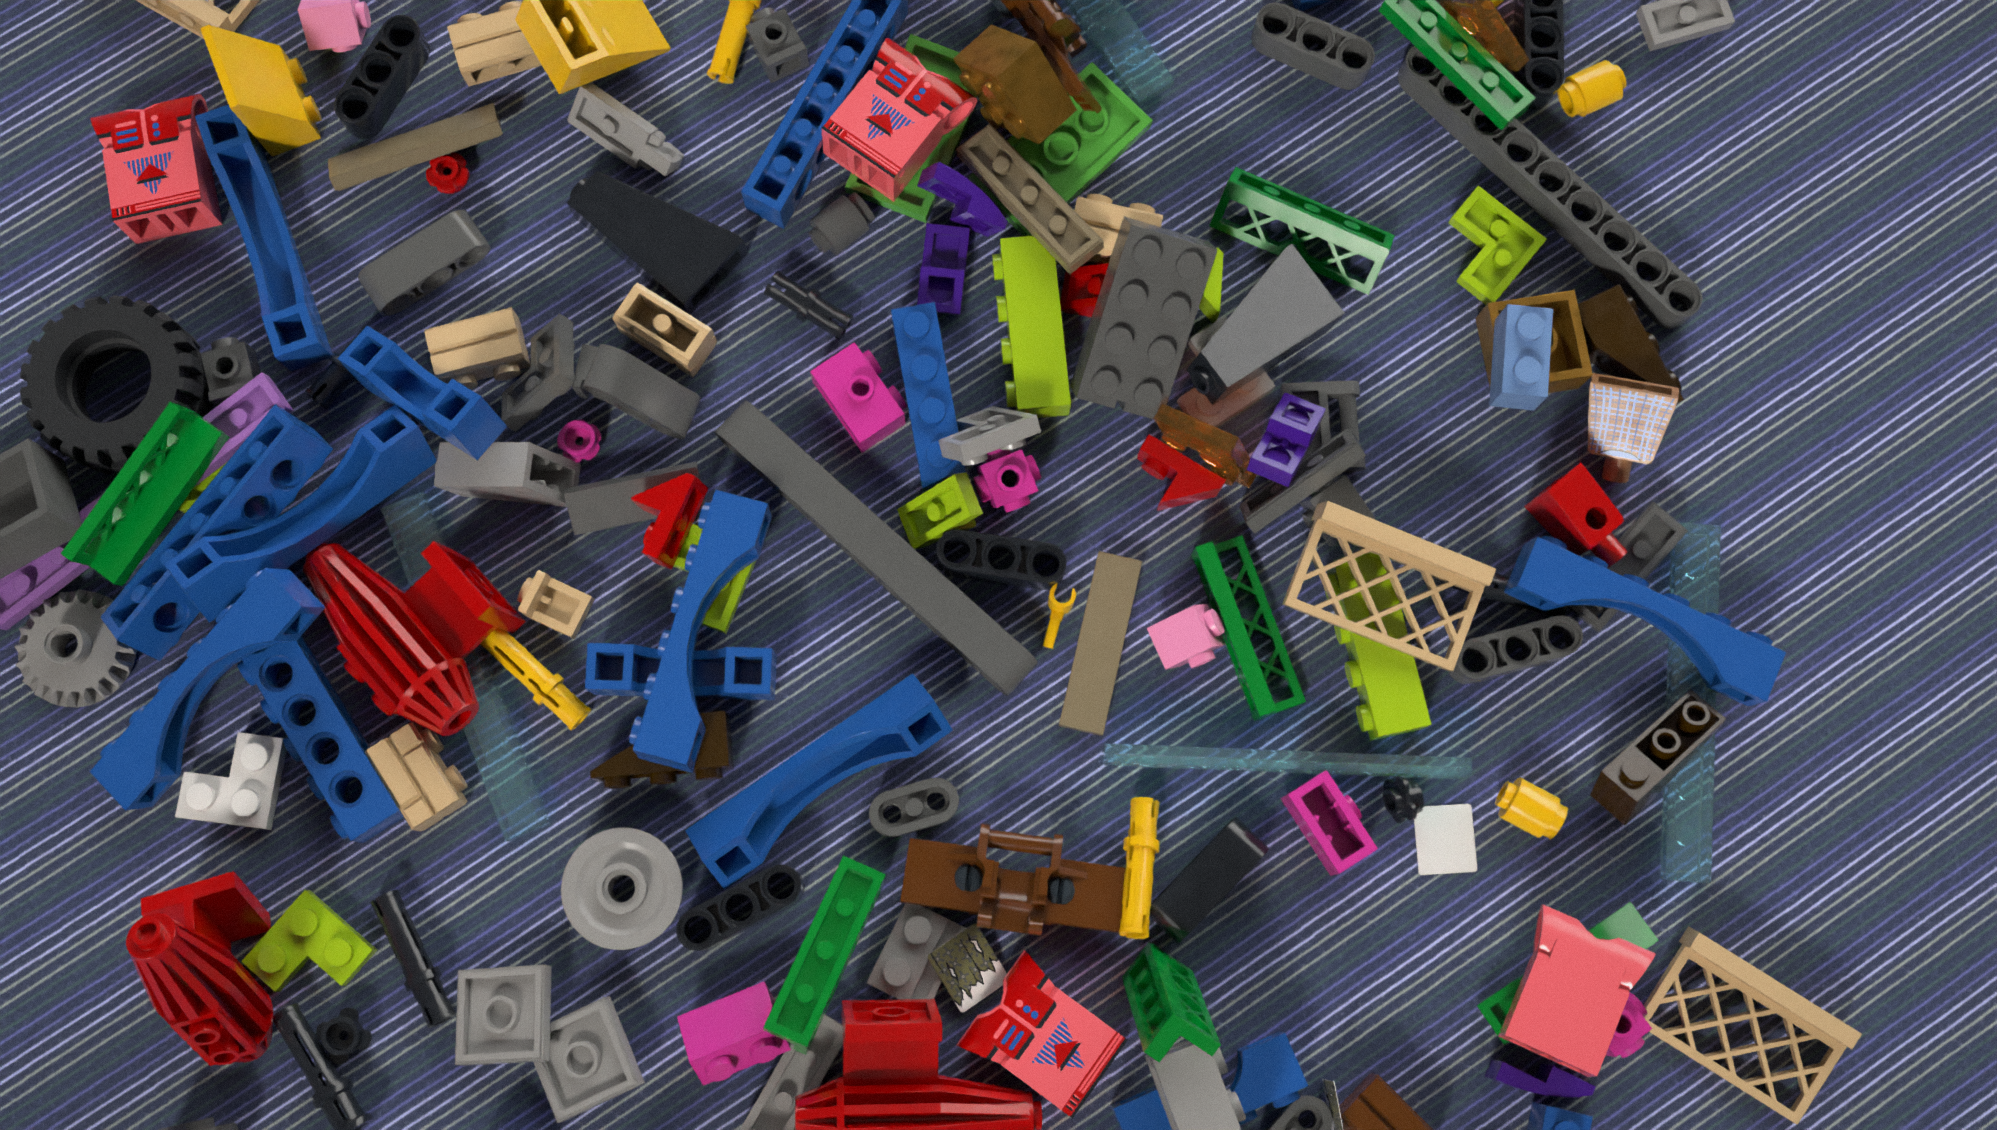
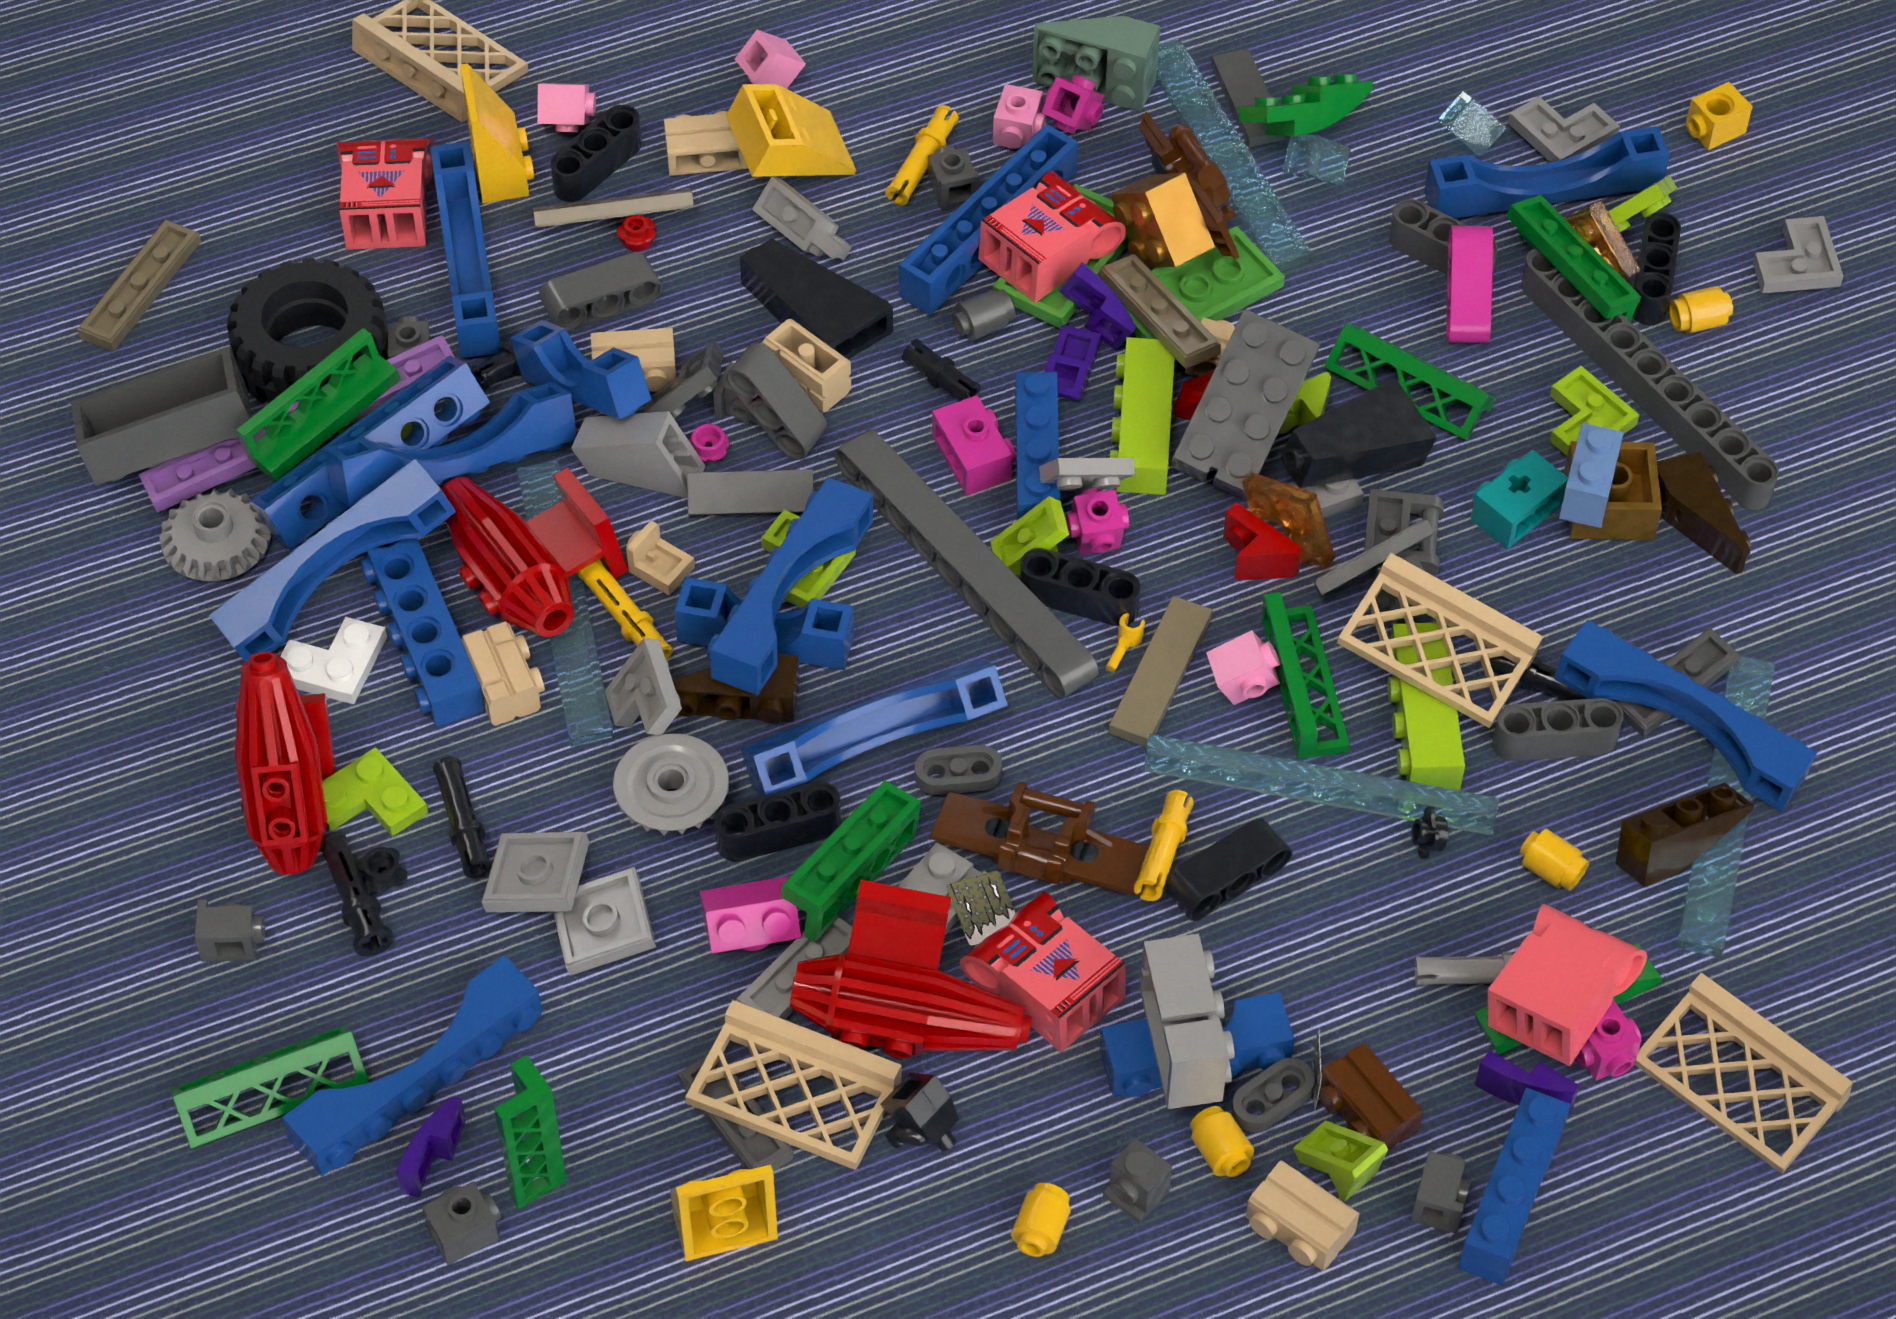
camera: 15 degrees right, 25 degrees down
red slope [630,473,709,570] -> none
green fence [1122,942,1221,1063] -> none
dark purple slope [1247,392,1326,487] -> none
dark pink brick [1280,770,1378,876] -> none
white sticker [1414,804,1477,875] -> none
red torso [1524,463,1628,569] -> none
torso [1588,373,1679,483] -> none
none -> light grey plate [604,638,682,735]
none -> light grey pin [1415,952,1513,986]
none -> dark pink beam [1446,225,1493,344]
none -> teal brick [1471,449,1568,549]

